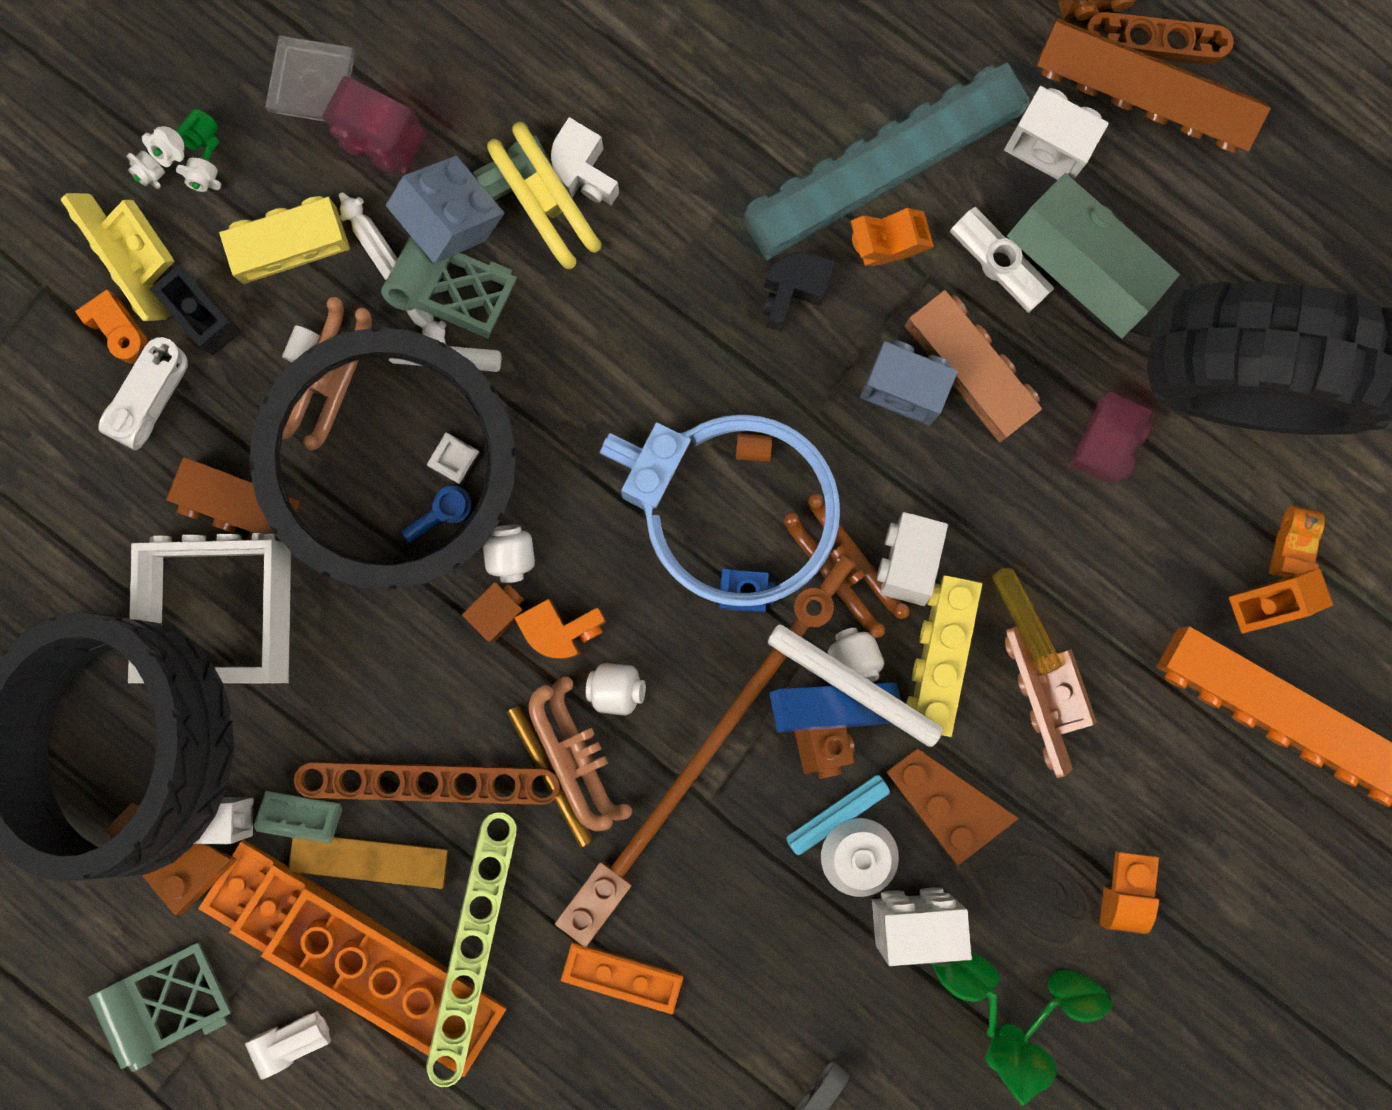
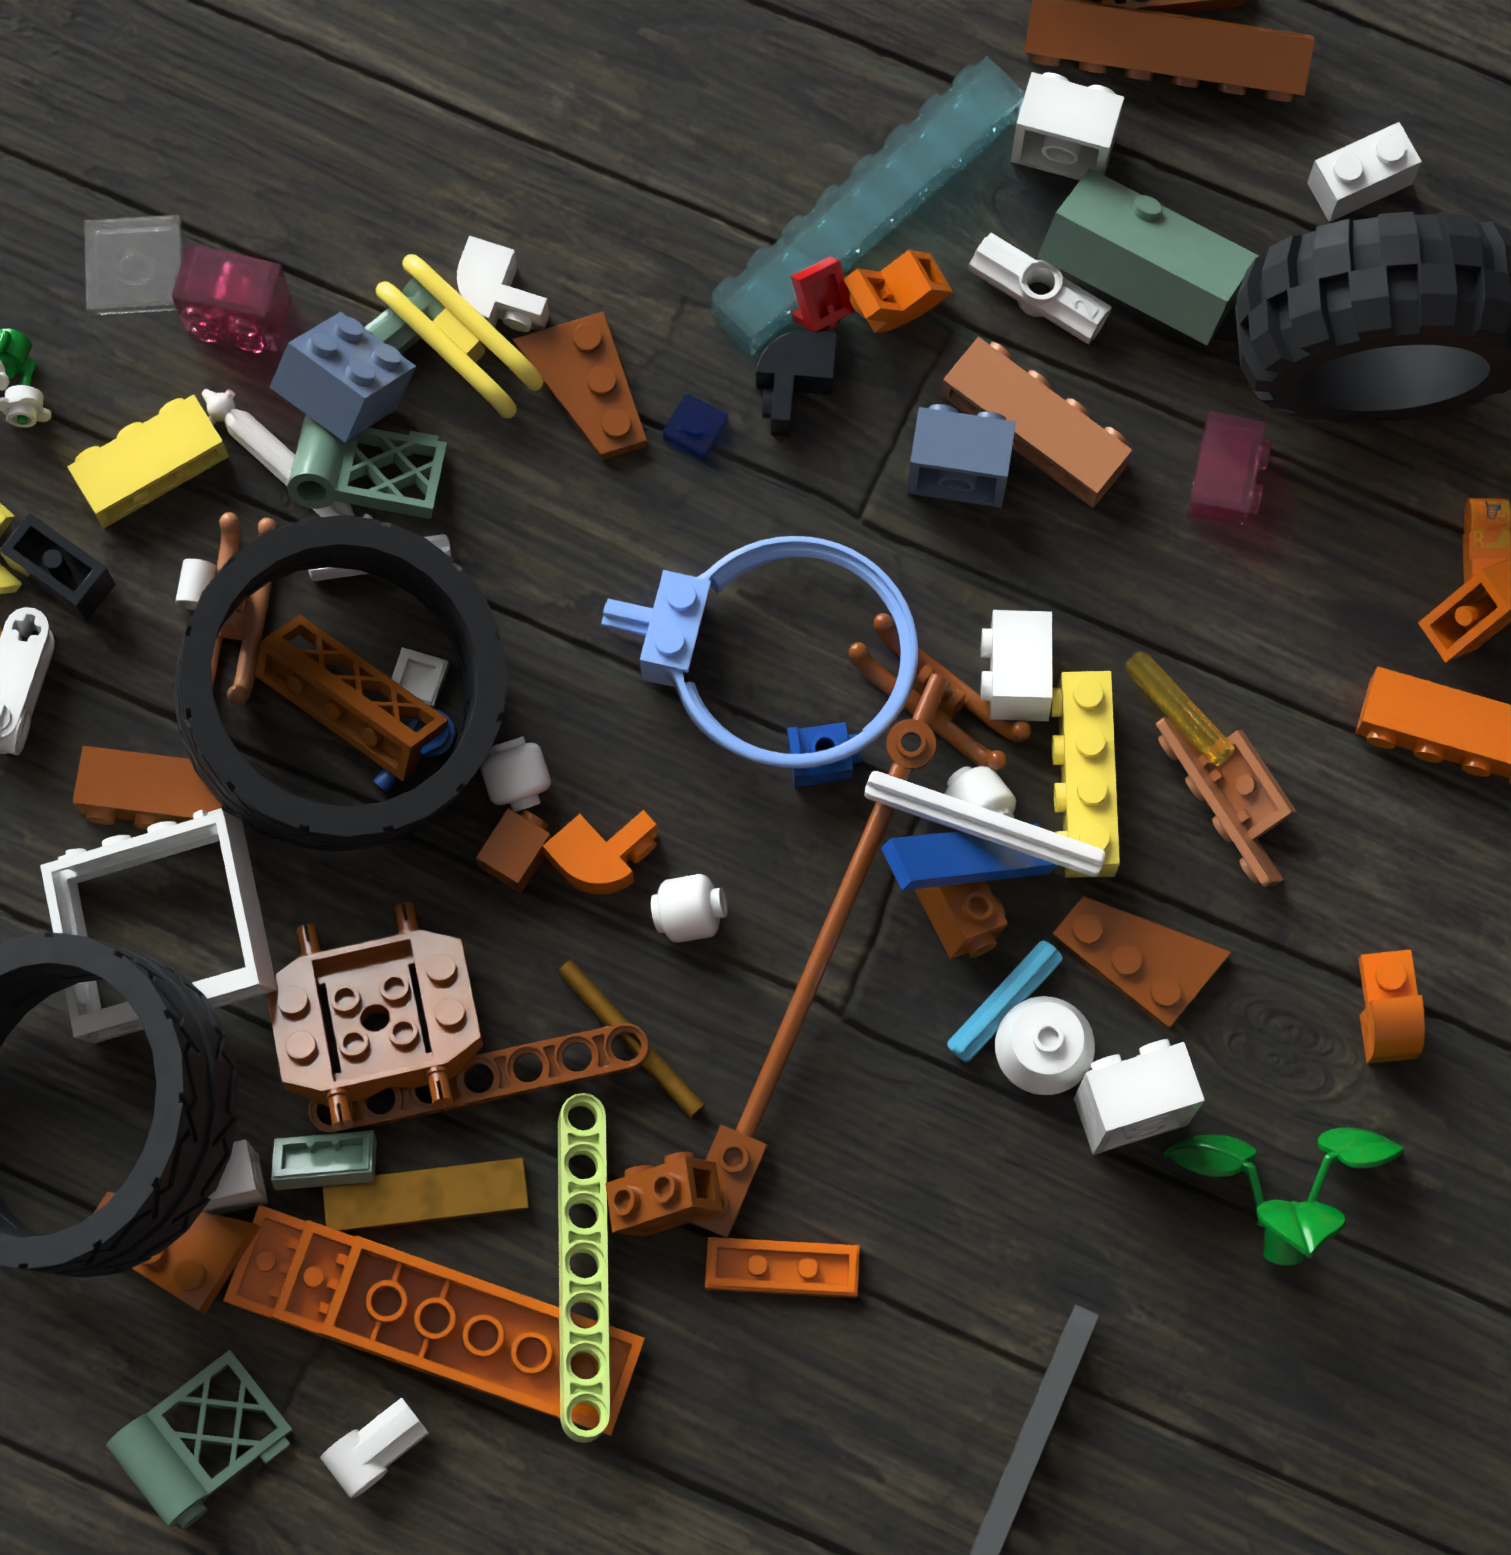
camera: 15 degrees left, 10 degrees down
nougat piece [529,677,632,832] -> none
dark orange hinge [736,433,772,462] -> none
none -> dark orange fence [255,614,449,781]
none -> piece [267,902,483,1130]
none -> dark orange wing [512,311,647,460]
none -> dark orange brick [605,1152,723,1237]
none -> clear blue plate [662,392,728,461]
none -> red bracket [790,256,855,332]
none -> white brick [1307,122,1422,222]

